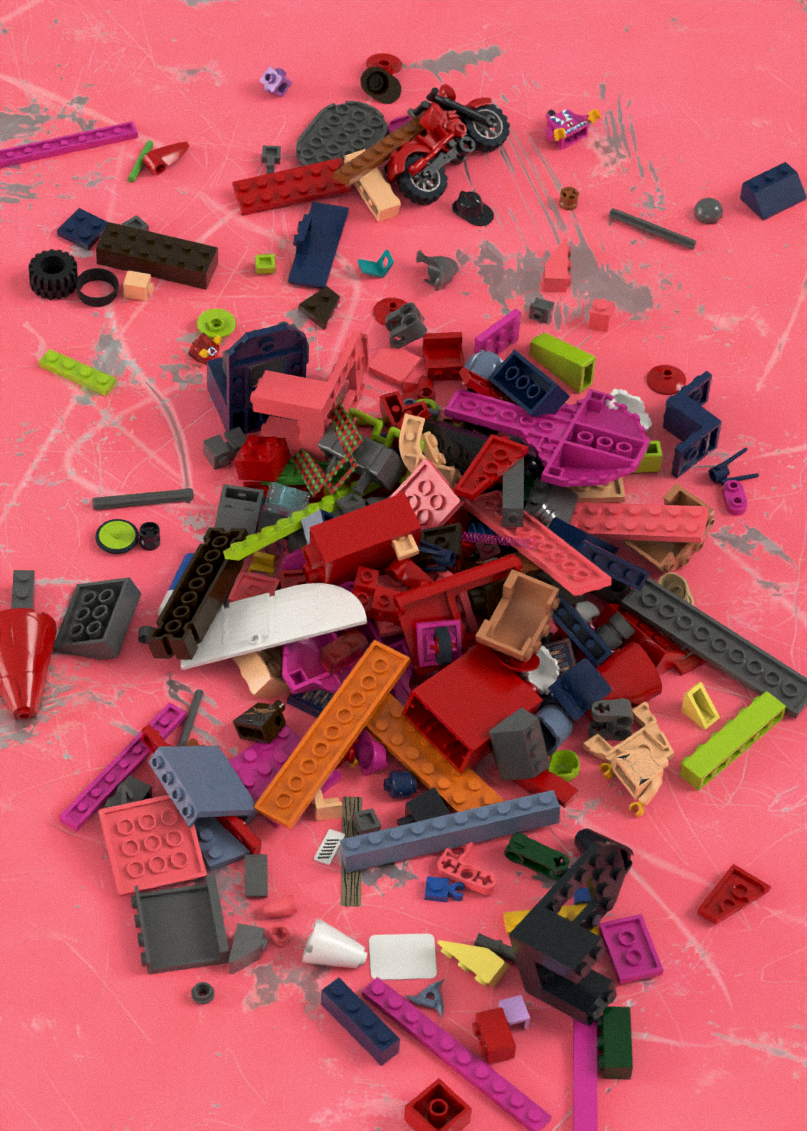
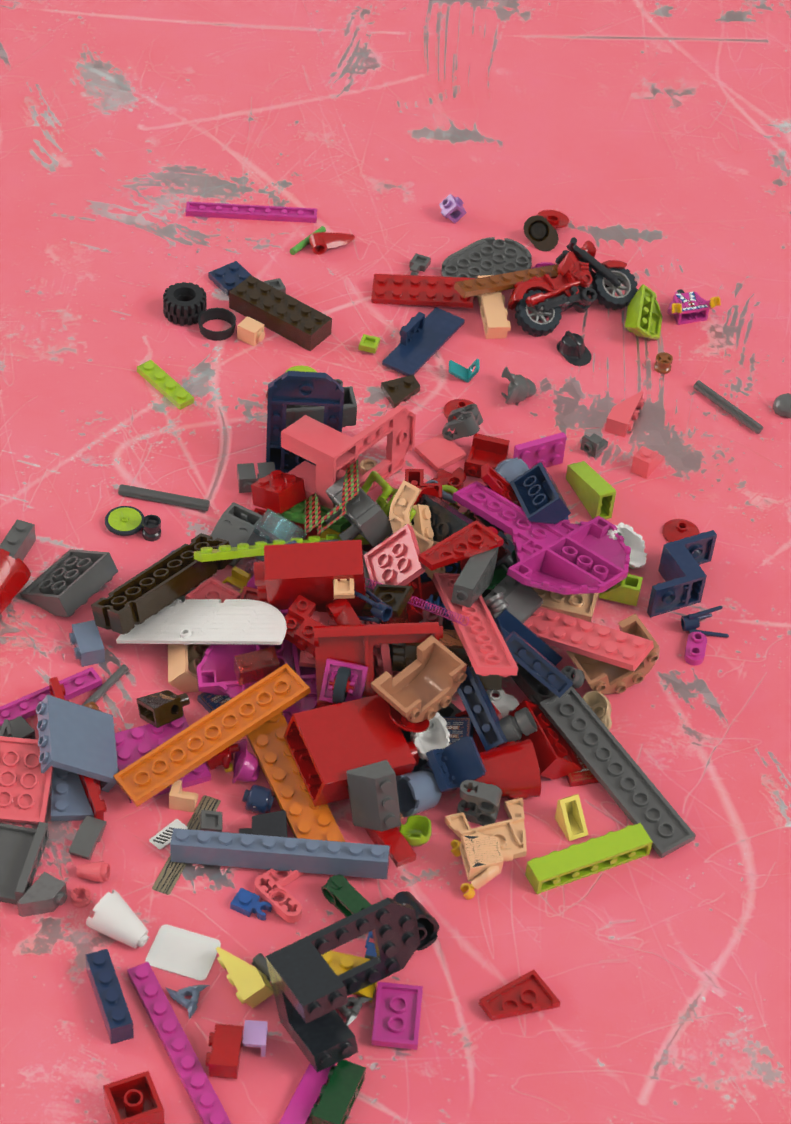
camera: 20 degrees right, 5 degrees down
none -> sand blue brick [69,620,105,667]
none -> dark grey wheel [561,666,585,689]
none -> lime wedge [625,284,662,340]

